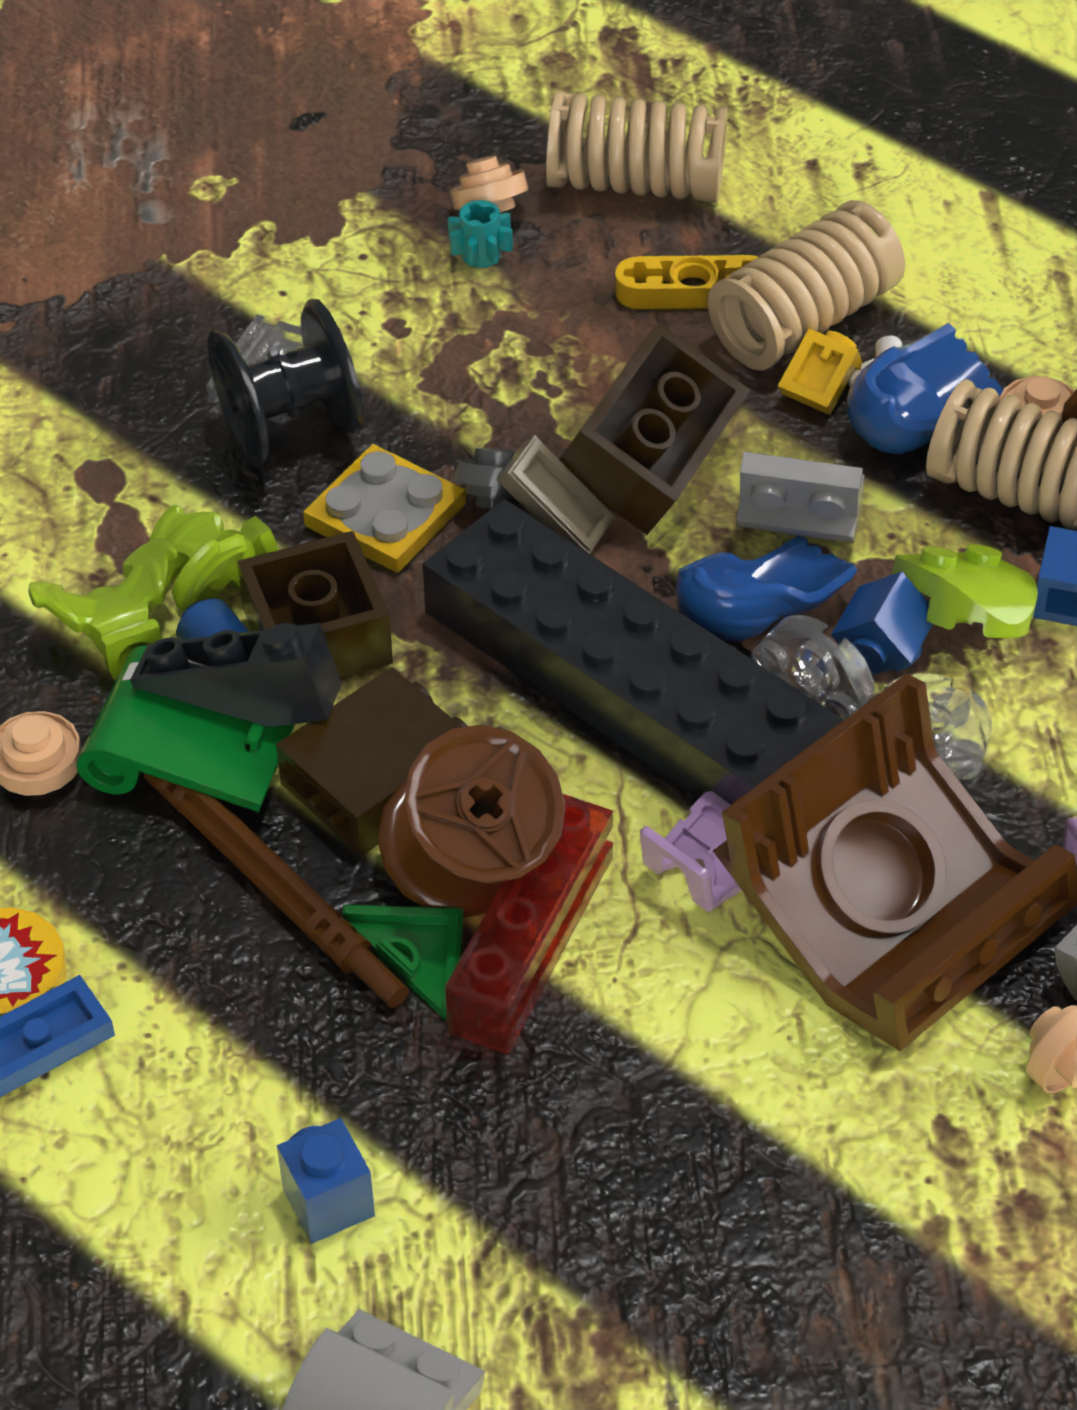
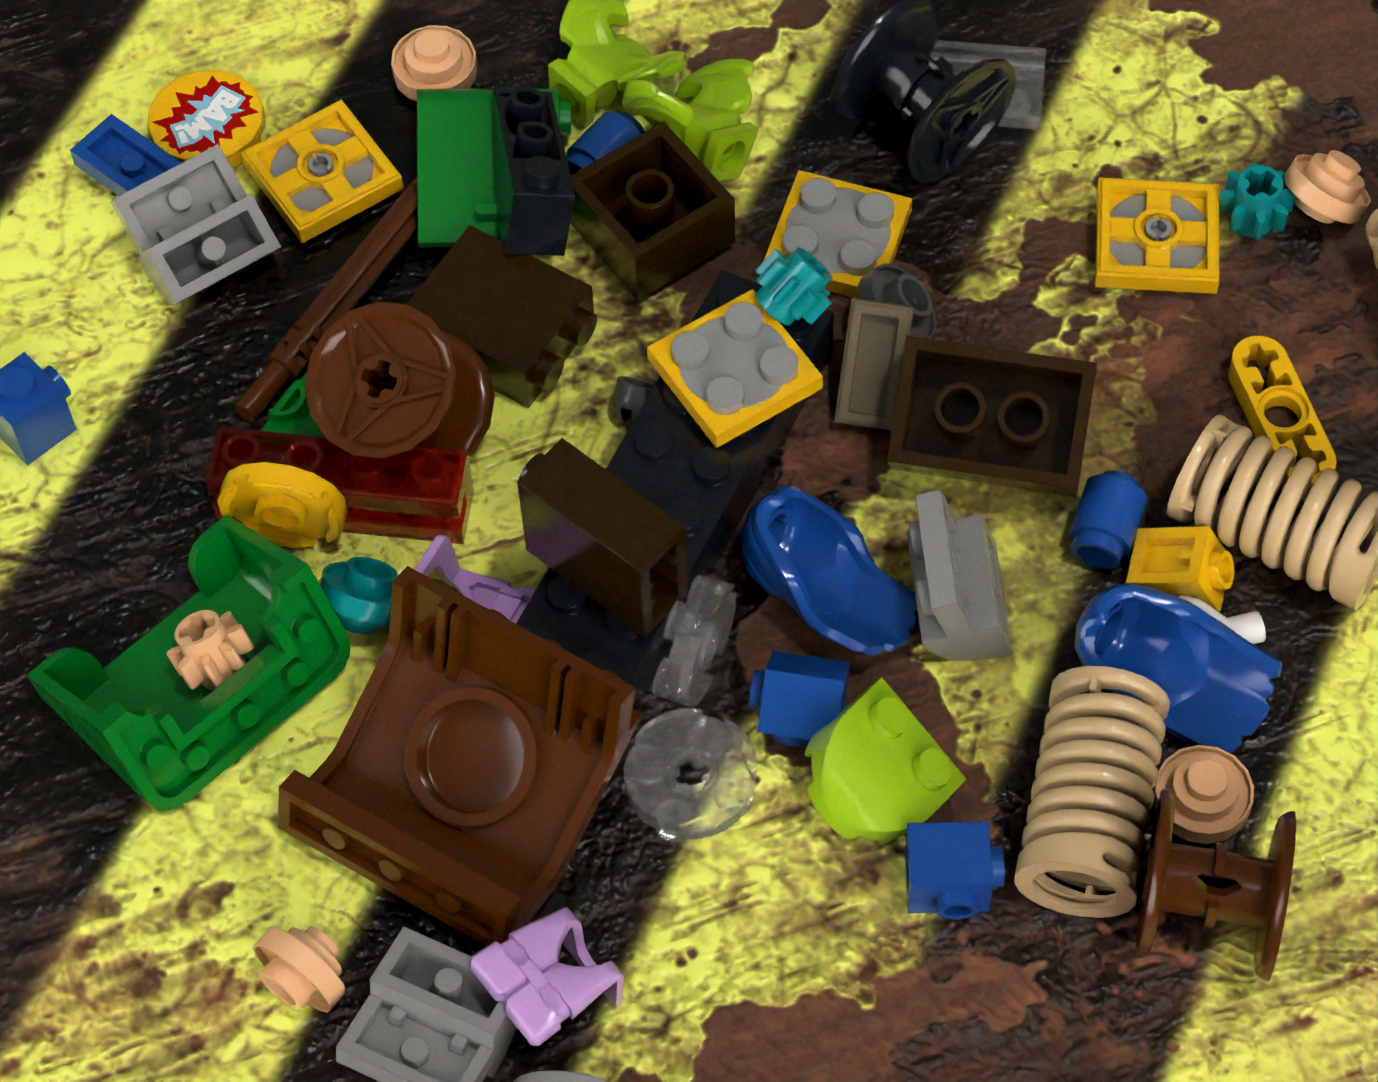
camera: 75 degrees right, 10 degrees up
none -> green windscreen [26,514,351,810]
none -> light grey brick [110,144,281,305]
none -> light nougat gear [166,610,254,690]
none -> yellow tile [217,462,348,549]
none -> yellow piece [240,99,404,243]
none -> teal plate [319,557,398,635]
none -> dark brown brick [517,438,688,638]
none -> dark grey hinge [613,376,655,422]
none -> piece [647,289,823,448]
none -> teal gear [755,247,832,326]
none -> blue brick [1069,470,1148,570]
none -> yellow piece [1095,177,1219,294]

